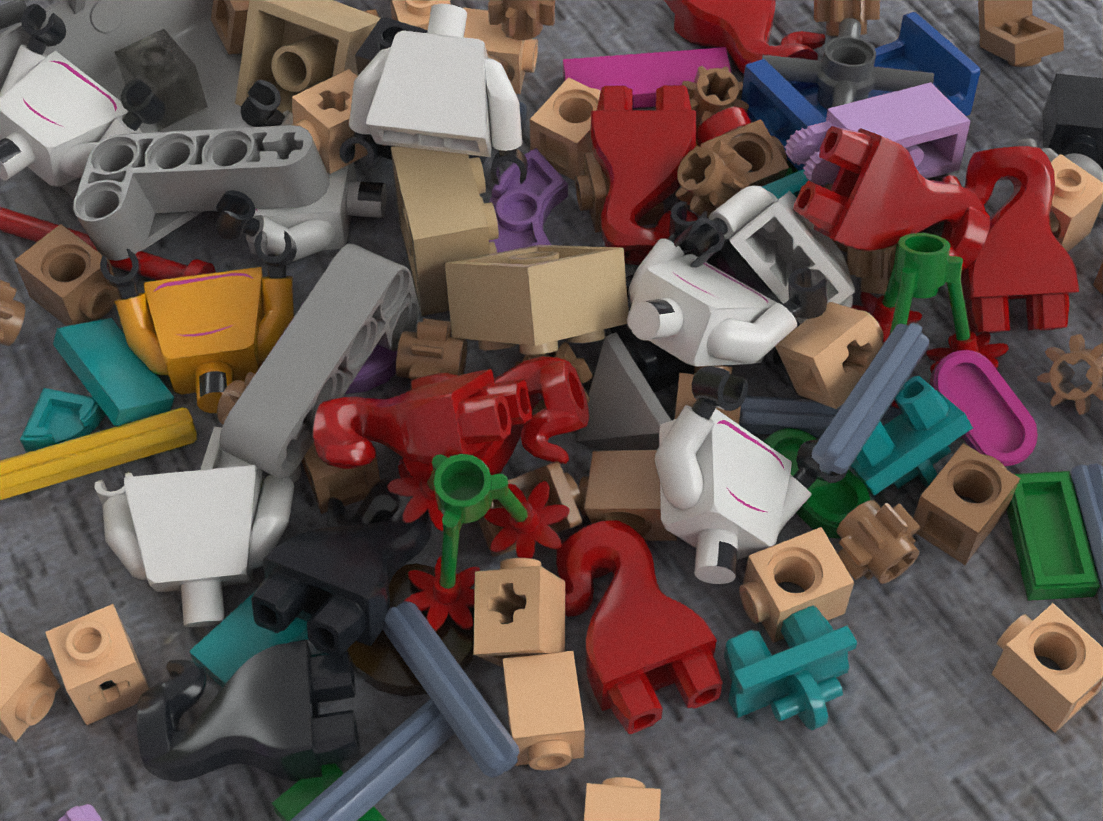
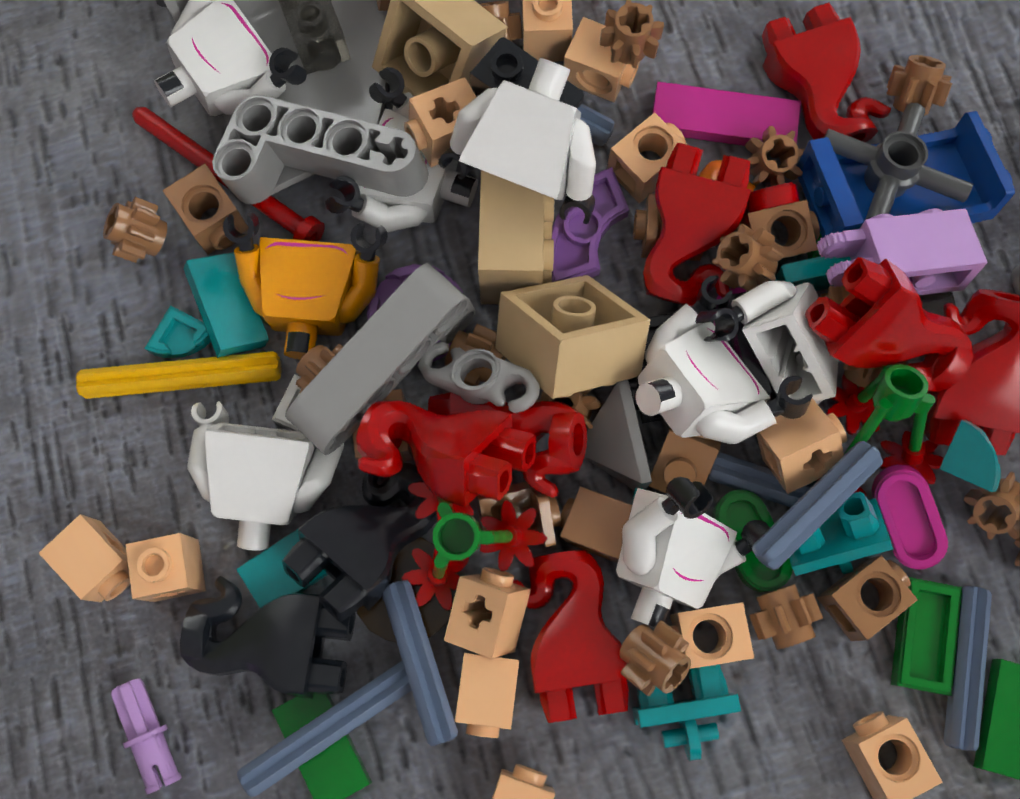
camera: 15 degrees right, 20 degrees up
none -> light grey piece [418,341,540,413]
none -> medium nougat gear [620,621,691,696]
none -> teal tile [939,420,1001,492]

